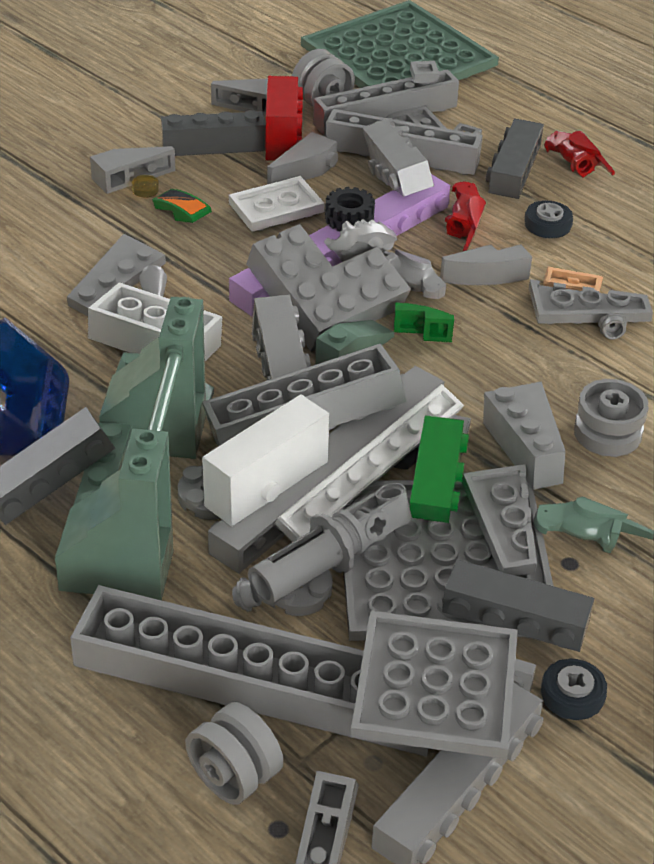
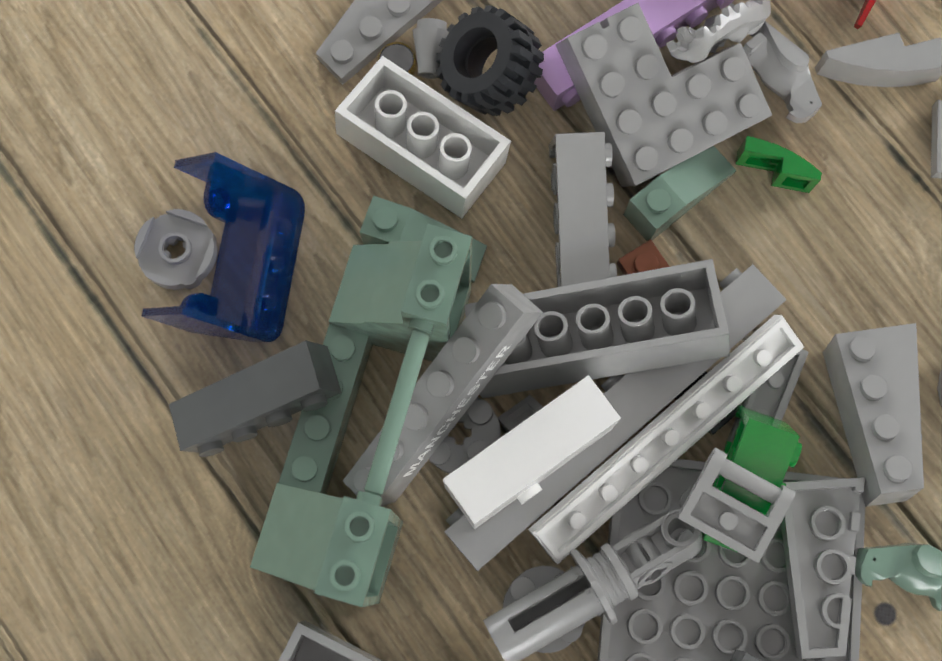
camera: 10 degrees right, 35 degrees up
light grey plate [232,577,262,612] -> none
none -> light grey brick [343,284,543,507]
none -> black tyre [436,5,544,116]
none -> light grey plate [677,447,796,564]

